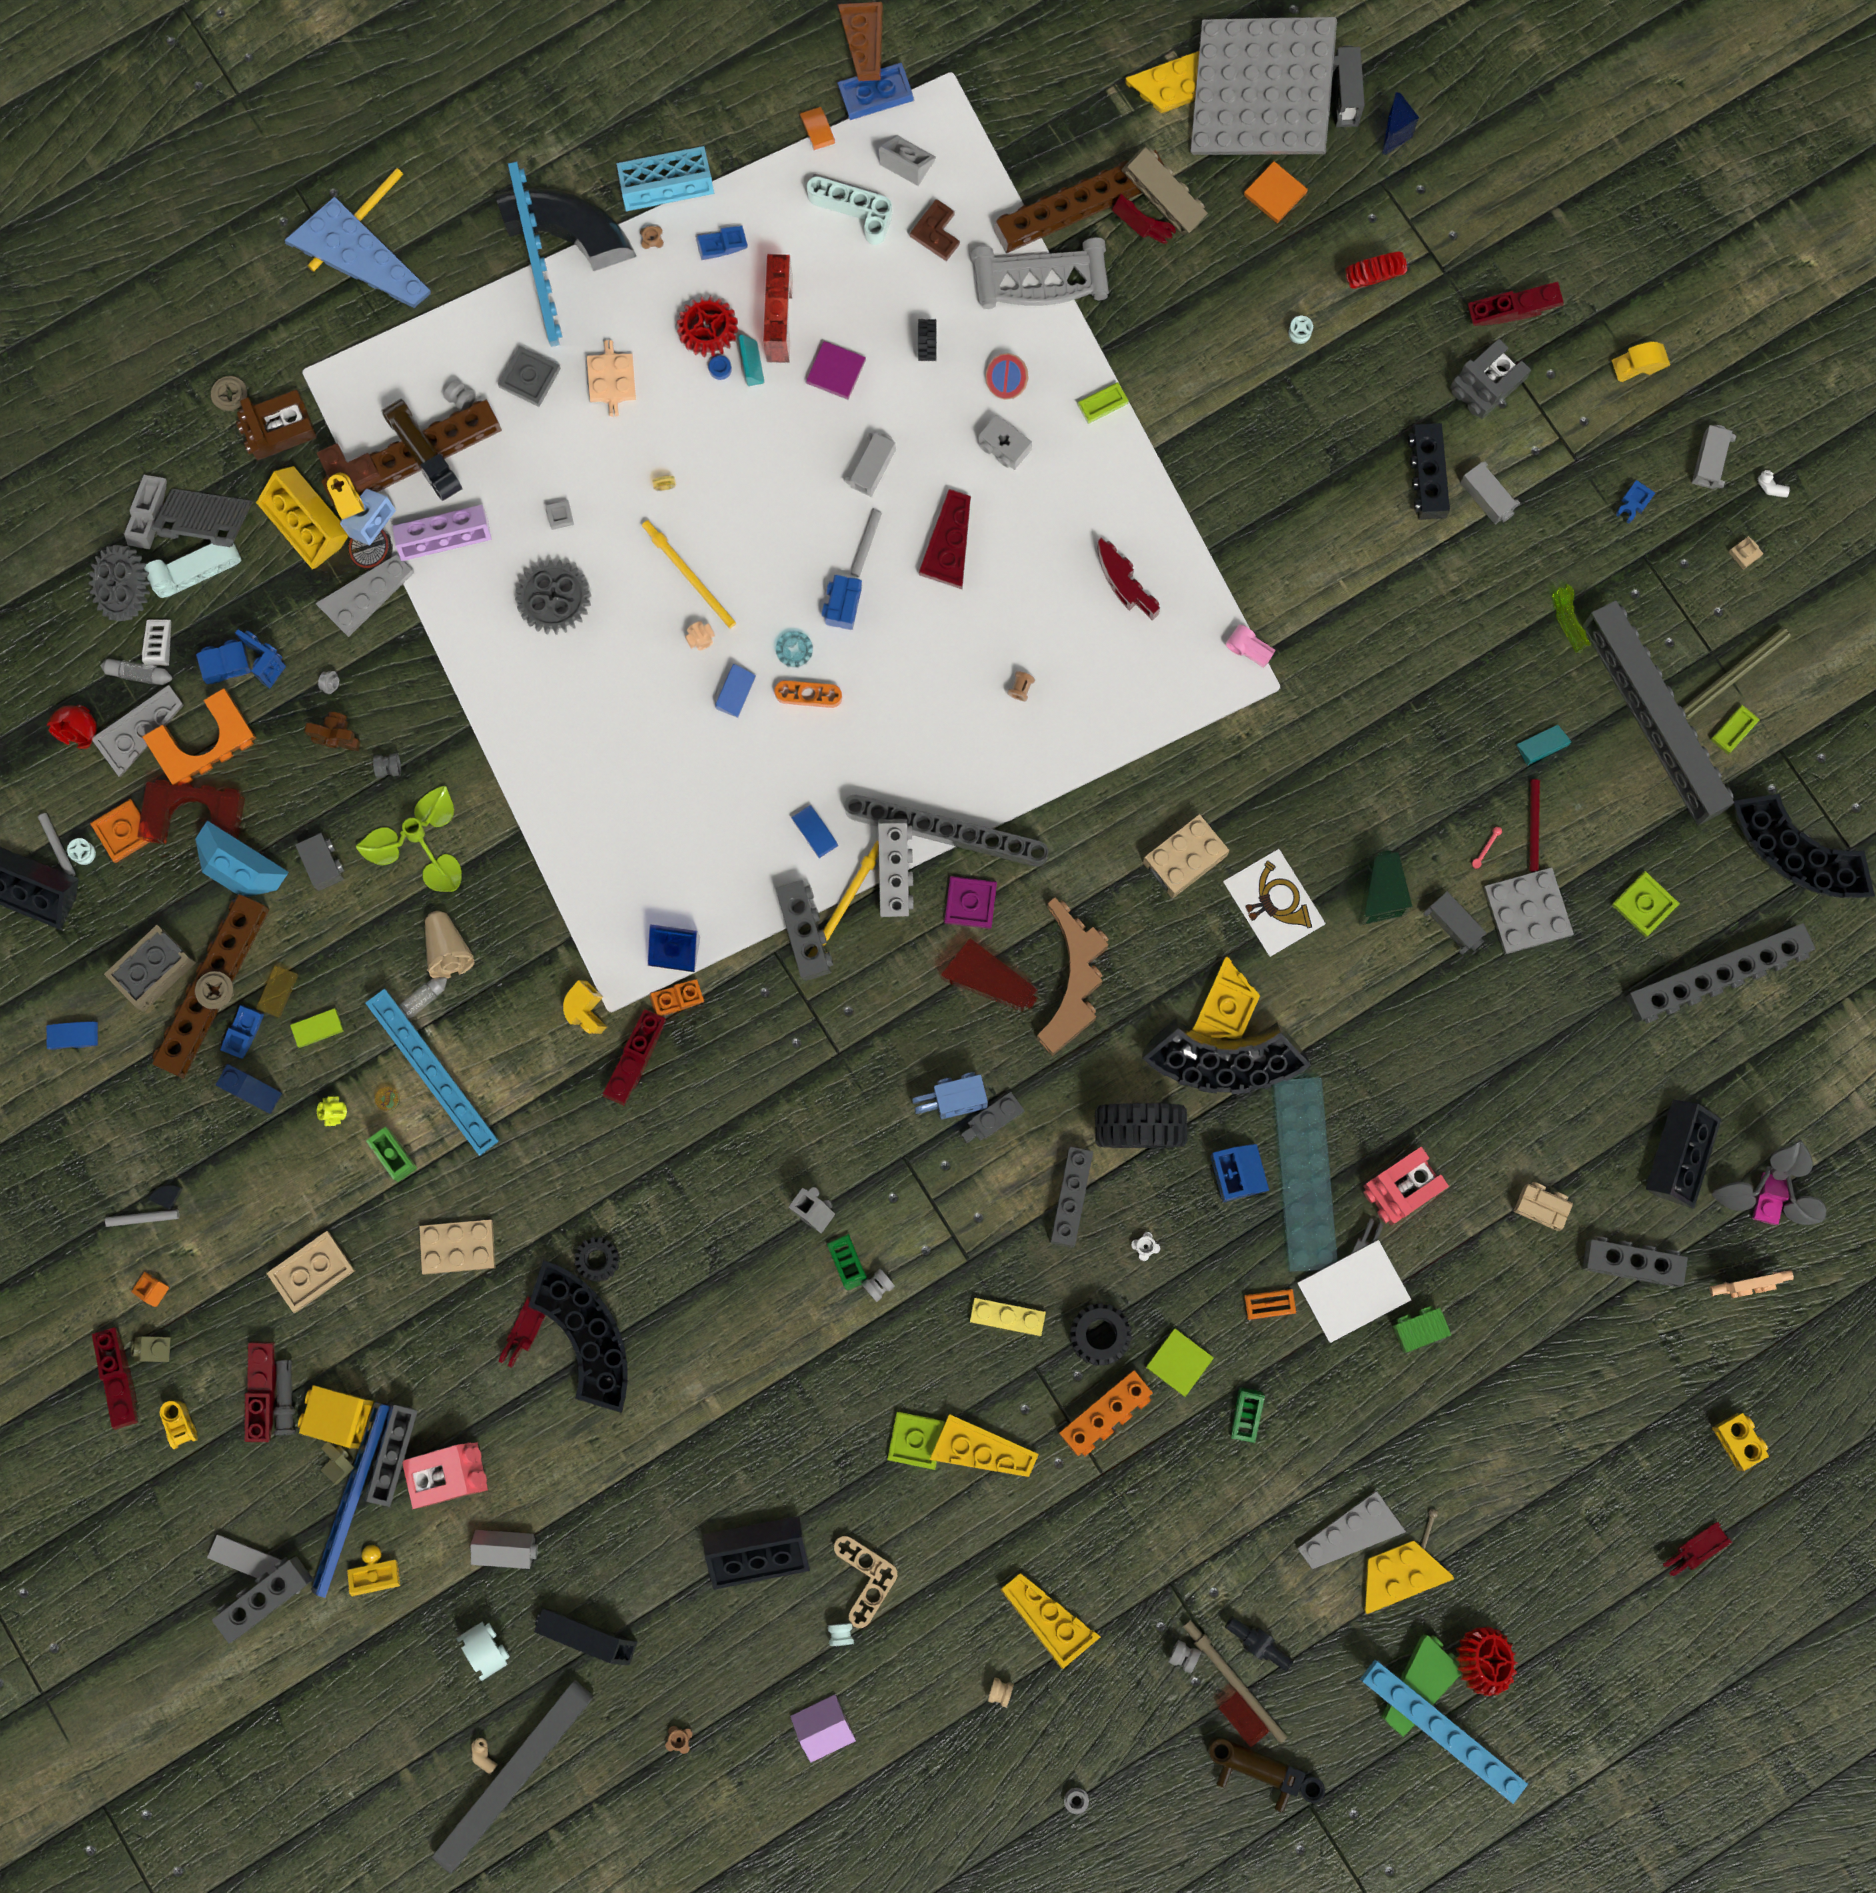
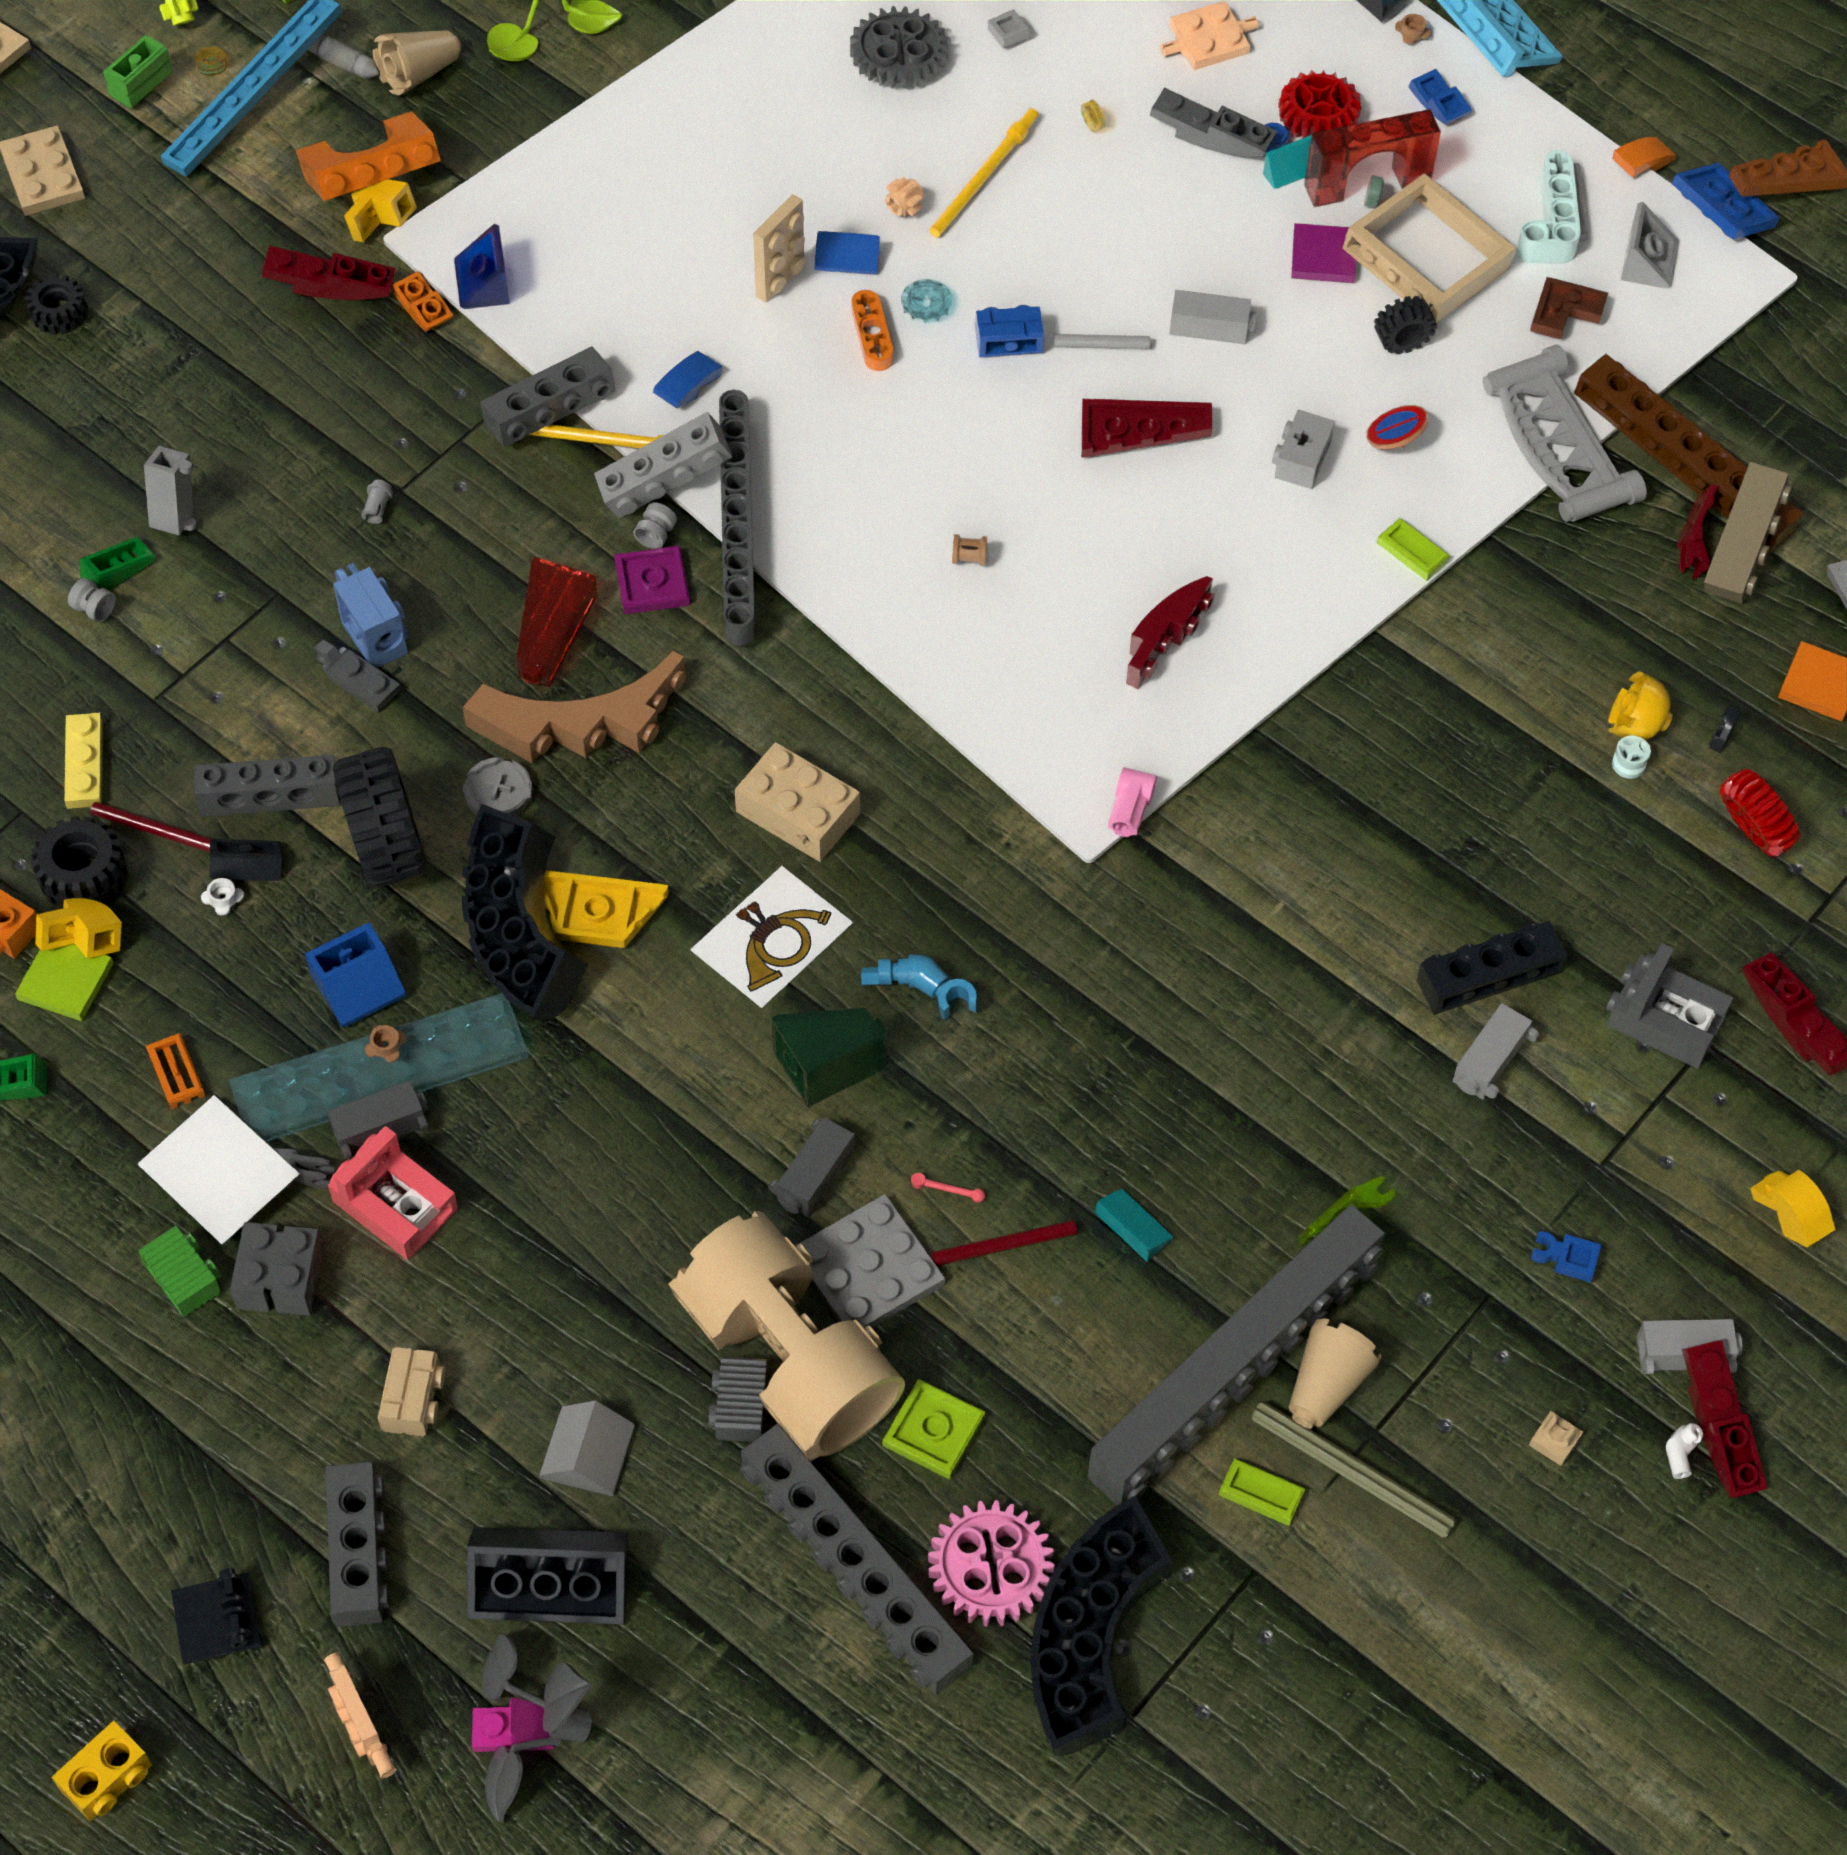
camera: 70 degrees right, 20 degrees down
none -> yellow brick [35,898,122,959]
none -> dark red bar [90,802,212,852]
none -> black hinge [171,1568,262,1665]
none -> black slope [209,839,282,881]
none -> dark grey piece [230,1222,324,1316]
none -> orange arch [296,111,441,201]
none -> dark grey brick [327,1080,429,1159]
none -> light grey pin [361,480,393,524]
none -> medium nougat plate [365,1025,407,1063]
none -> light grey tile [463,757,533,817]
none -> light grey slope [539,1400,635,1496]
none -> light grey wheel [633,503,677,549]
none -> tan cylinder [668,1211,905,1462]
none -> dark grey brick [708,1357,768,1442]
none -> tan plate [753,194,805,303]
none -> dark azure piece [861,954,978,1020]
none -> bright pink gear [928,1500,1054,1626]
none -> dark grey slope [1150,87,1277,156]
none -> tan cone [1289,1318,1382,1429]
none -> tan window [1342,173,1516,323]
none -> sand green tile [1364,175,1384,208]
none -> yellow cylinder [1608,671,1673,740]
none -> dark red slope [1682,1340,1768,1498]
none -> black tile [1709,705,1741,753]

